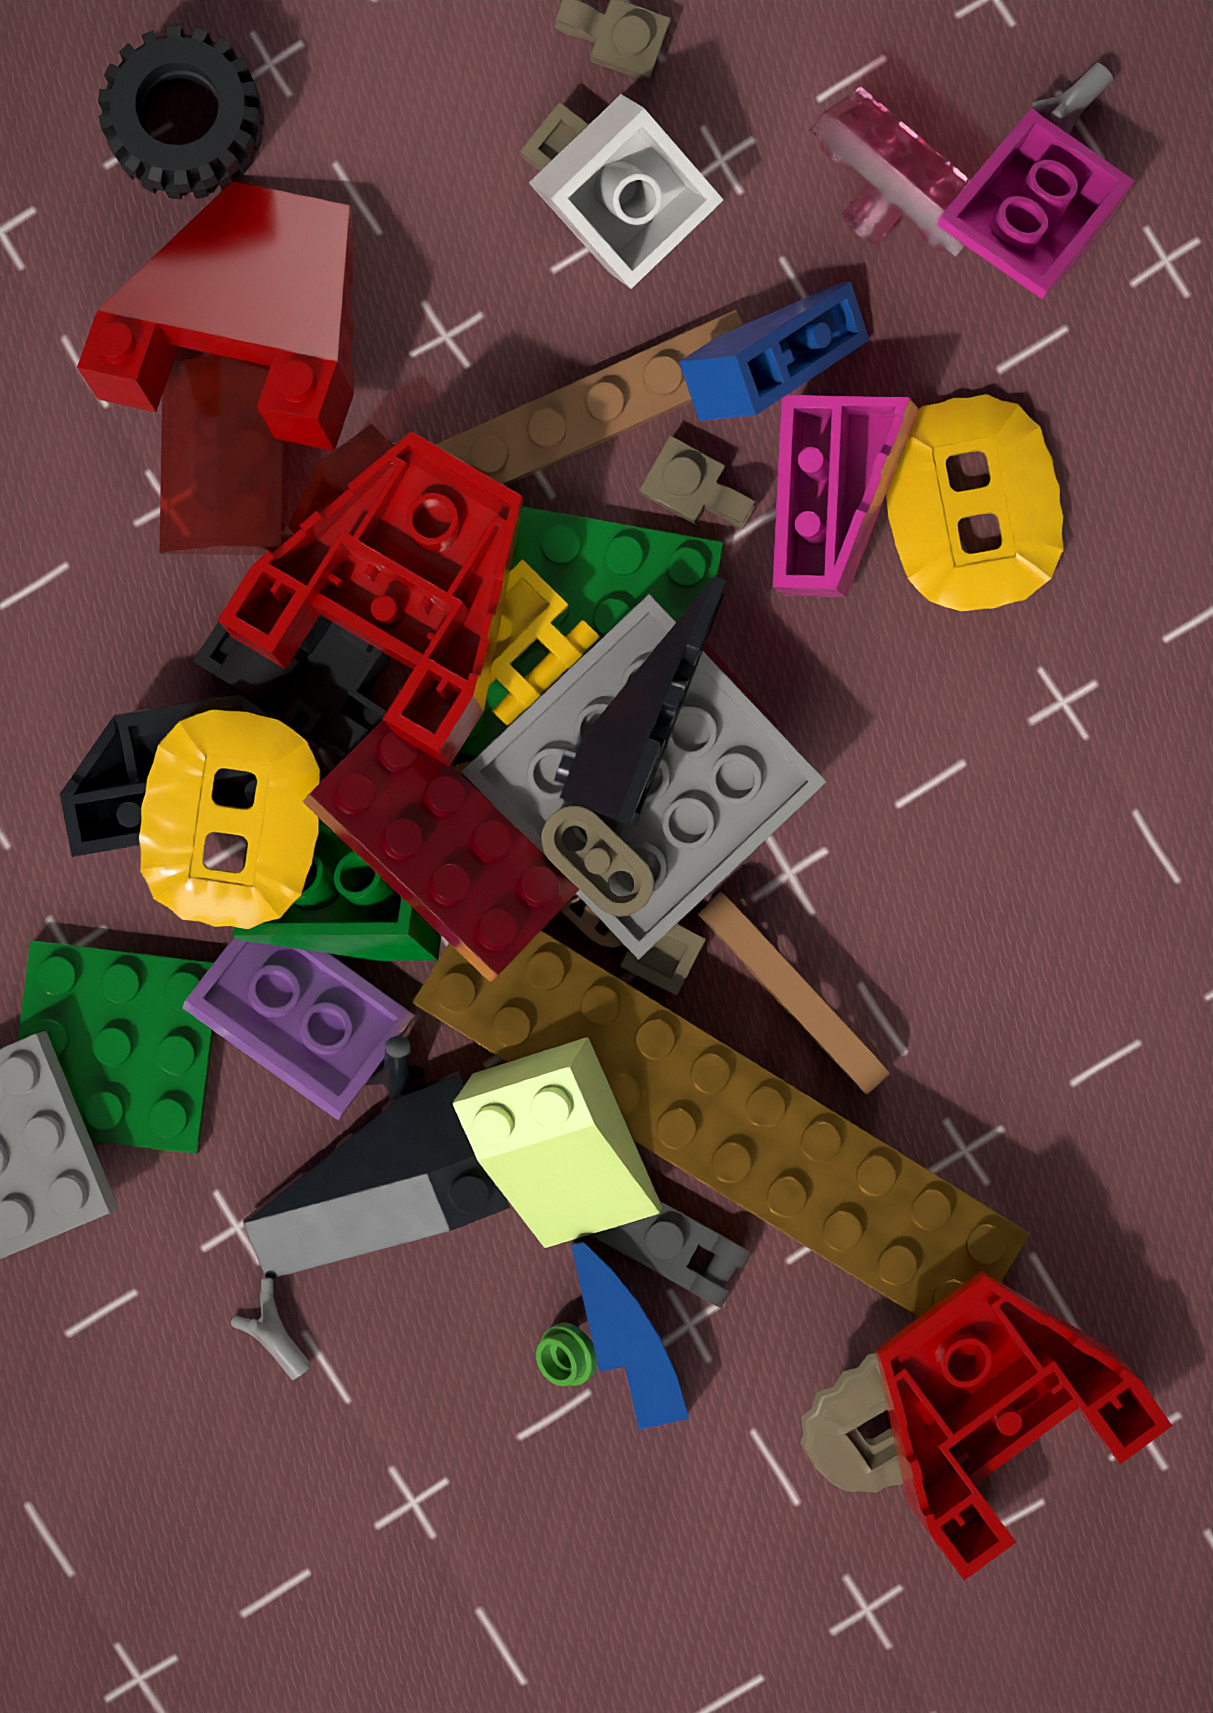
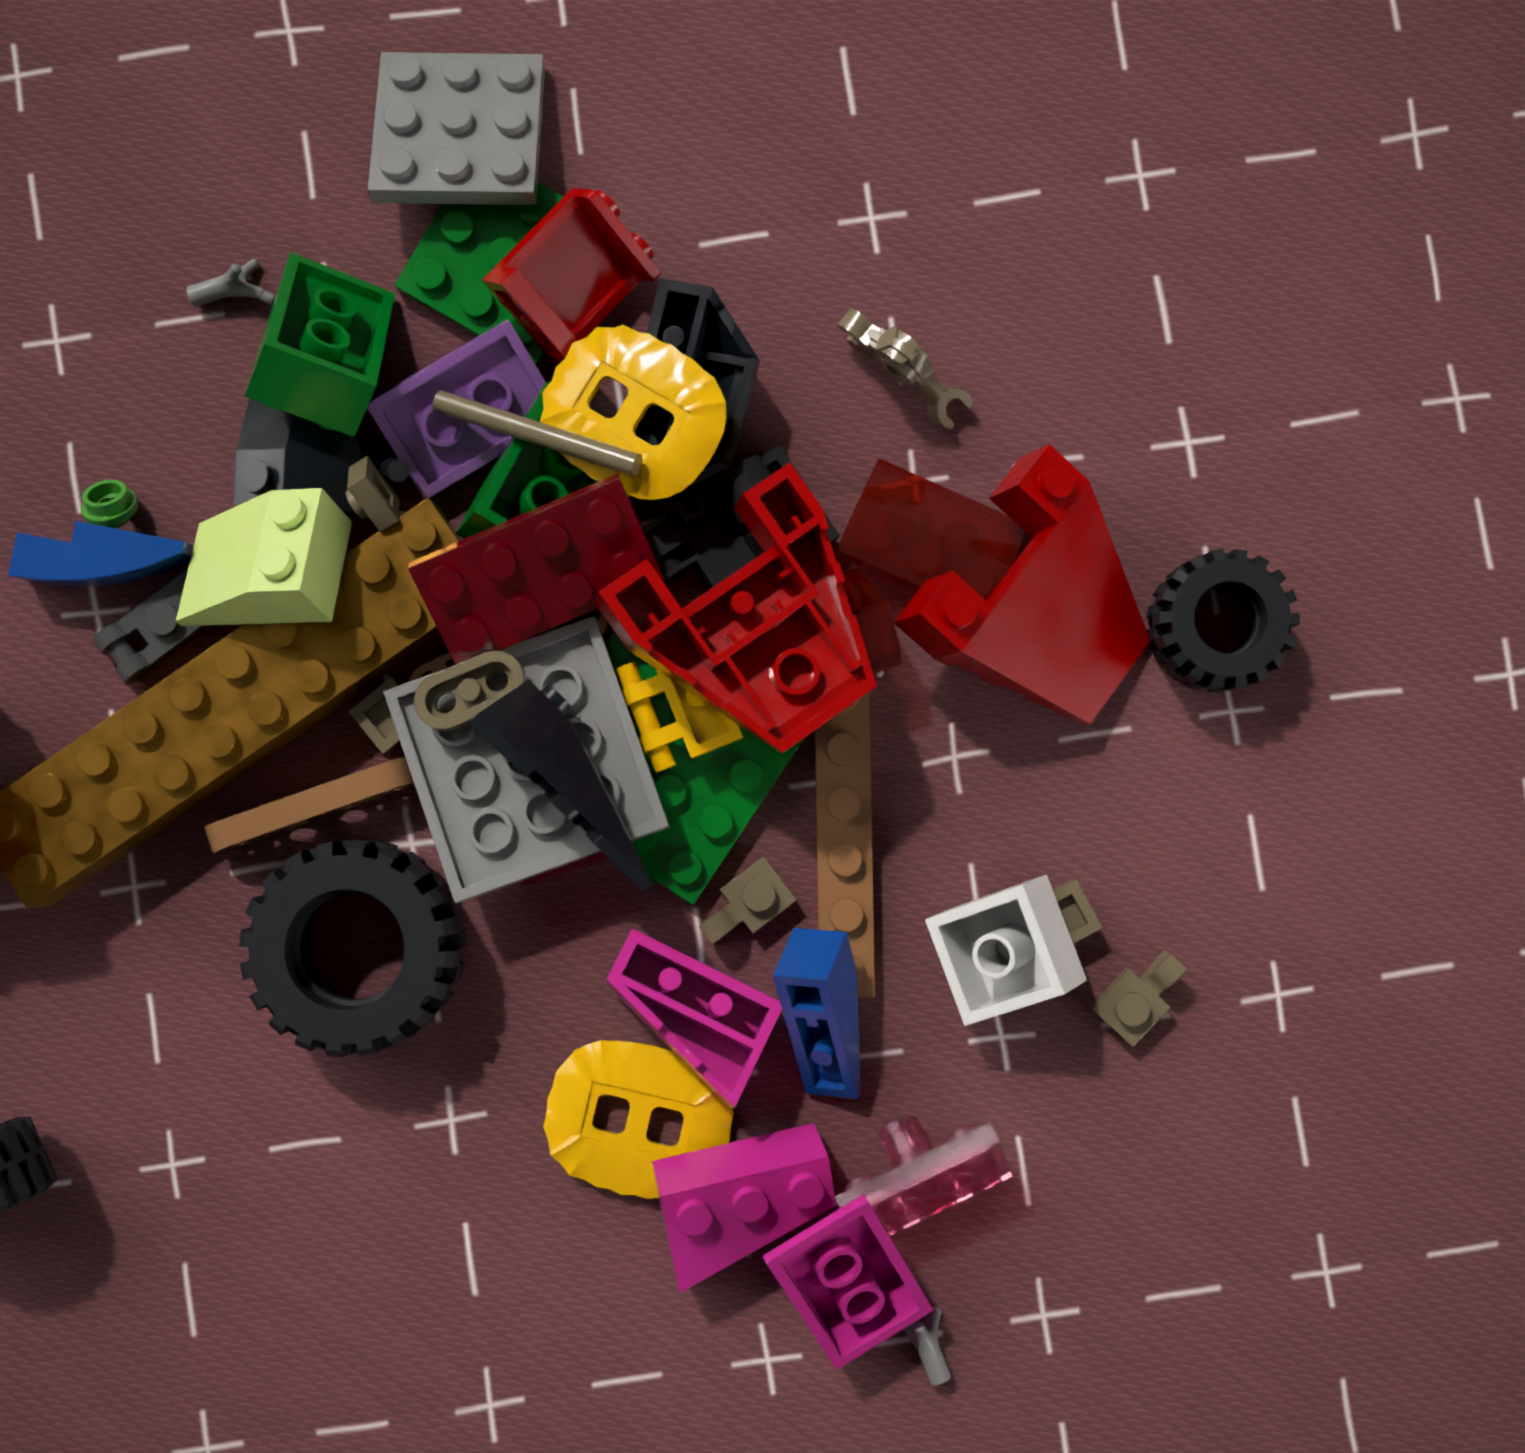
camera: 115 degrees right, 0 degrees up
none -> black tyre [239,839,467,1058]
none -> green slope [244,252,395,437]
none -> dark tan plate [345,456,400,532]
none -> dark tan bar [433,390,642,476]
none -> red panel [481,188,661,364]
none -> dark pink wedge [652,1123,836,1293]
none -> dark tan piece [837,308,973,429]

